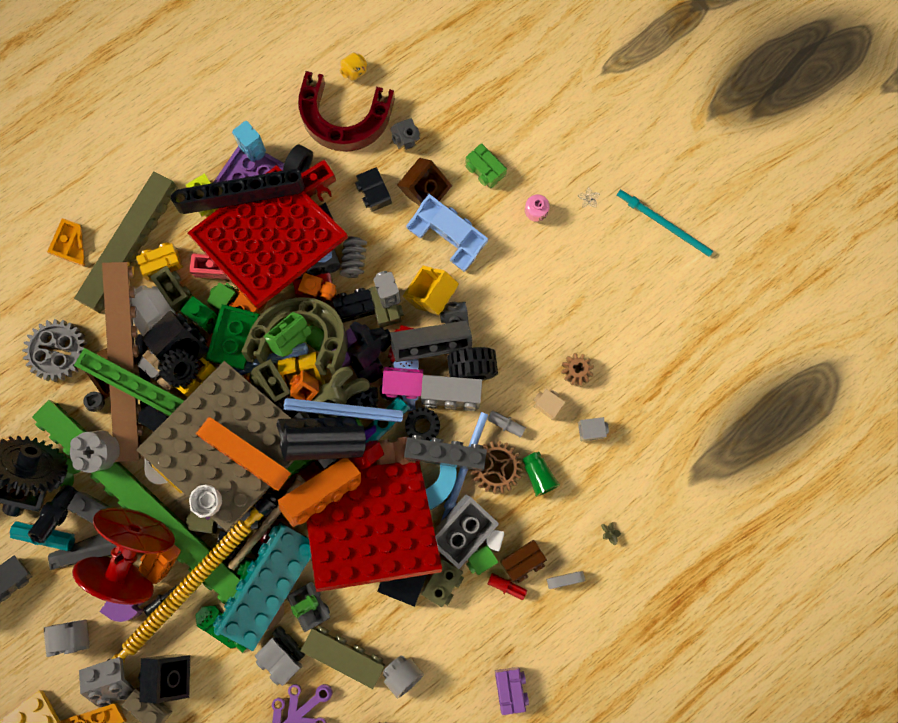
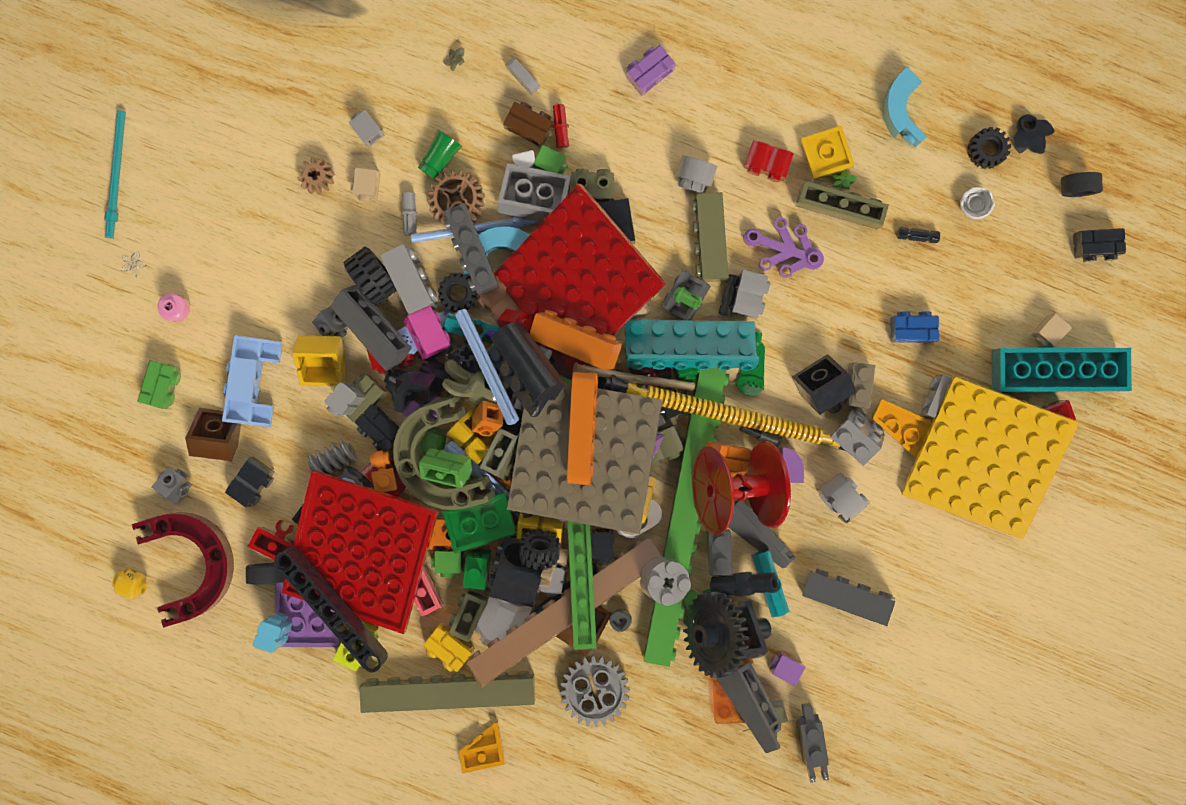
camera: 115 degrees left, 10 degrees up
white hair [189,484,222,518] -> none

